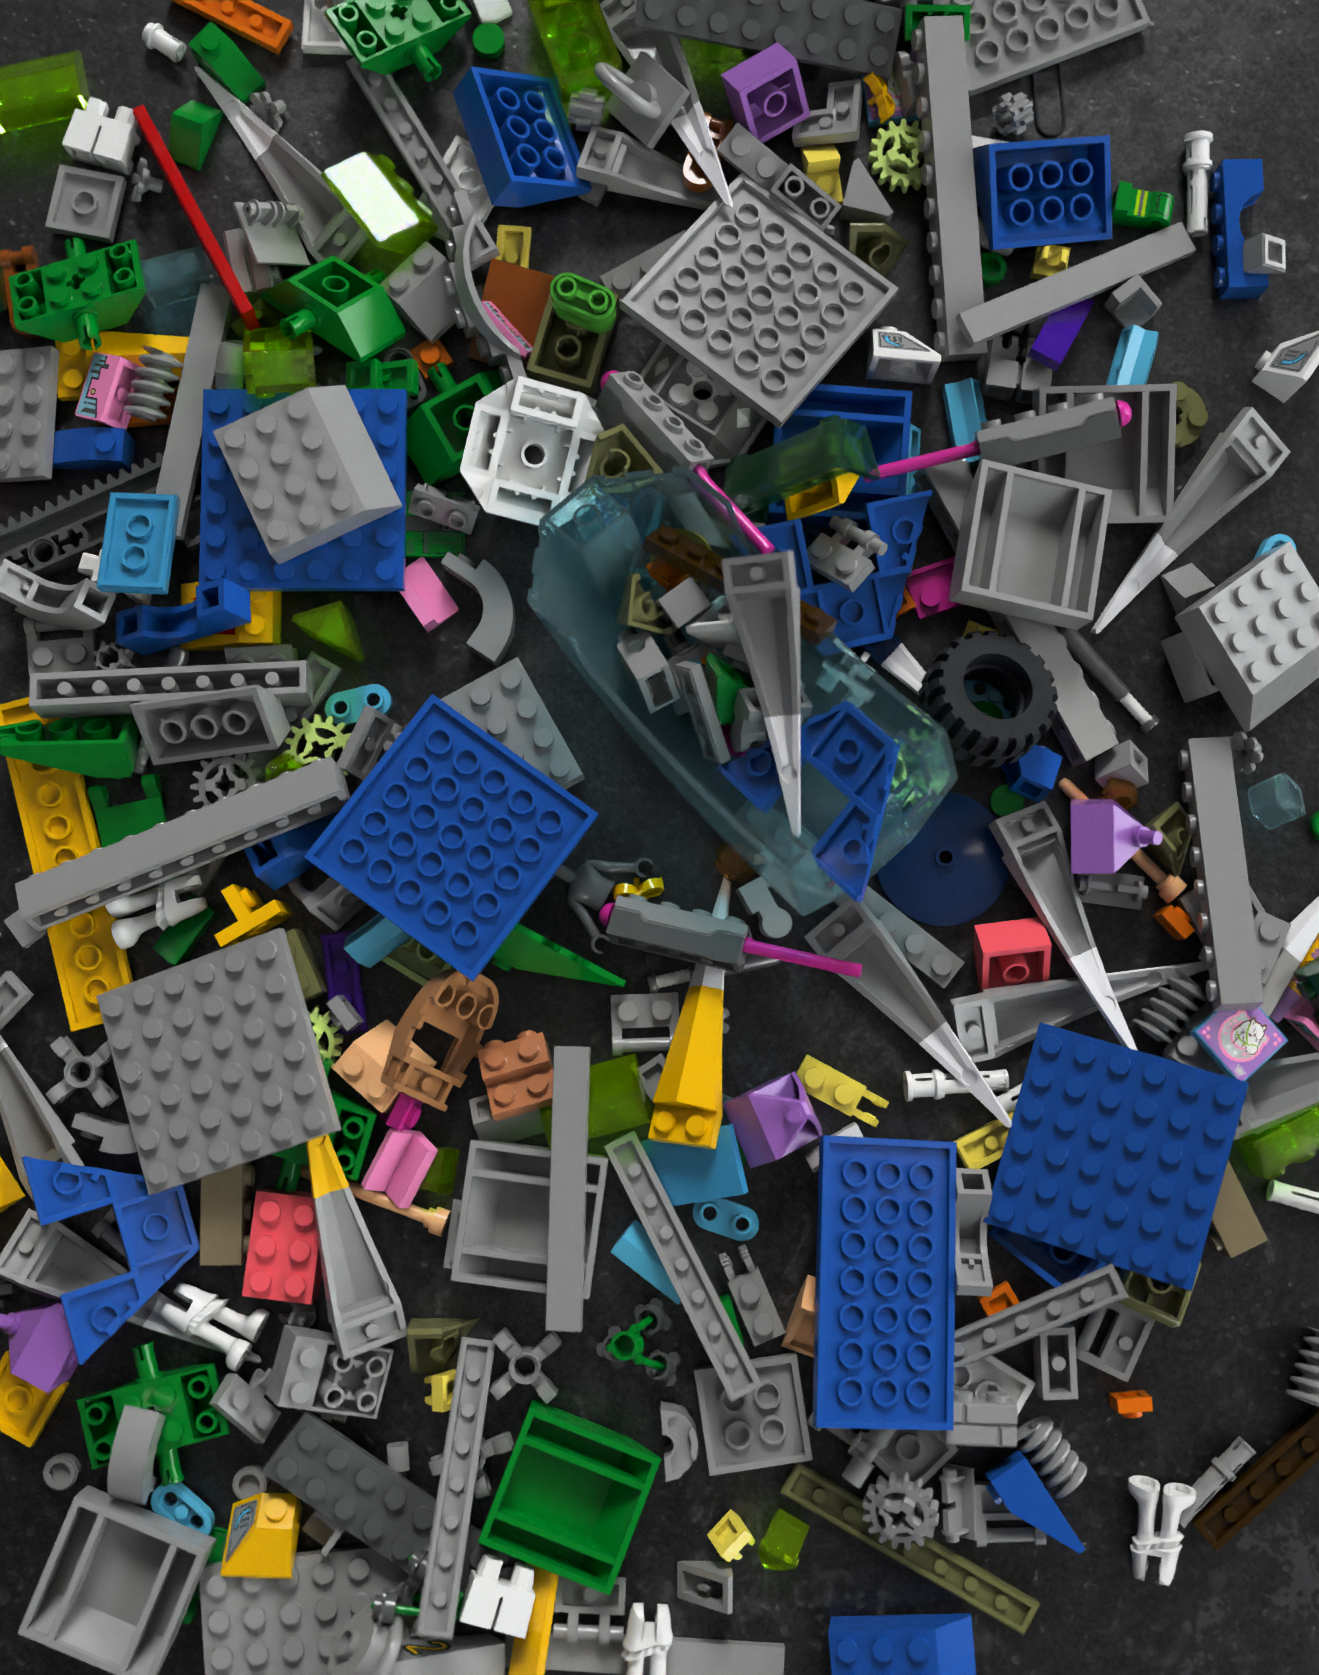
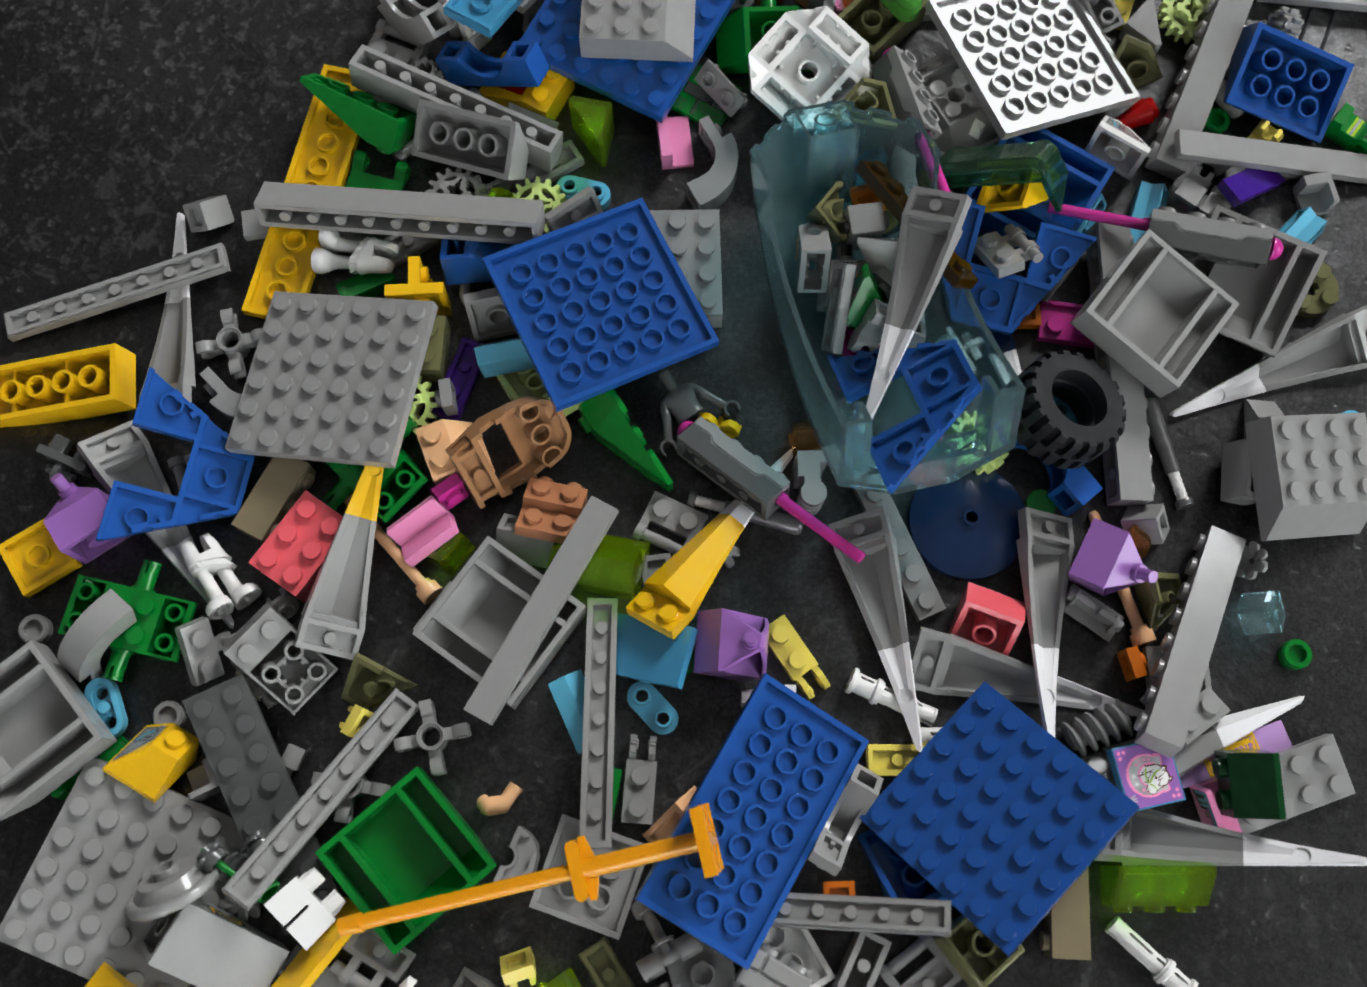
camera: 25 degrees right, 10 degrees down
dark grey plant [596,1297,681,1387] -> none
none -> light orange piece [337,802,724,937]
none -> light nougat arm [476,781,523,816]
none -> red cone [1115,97,1159,129]

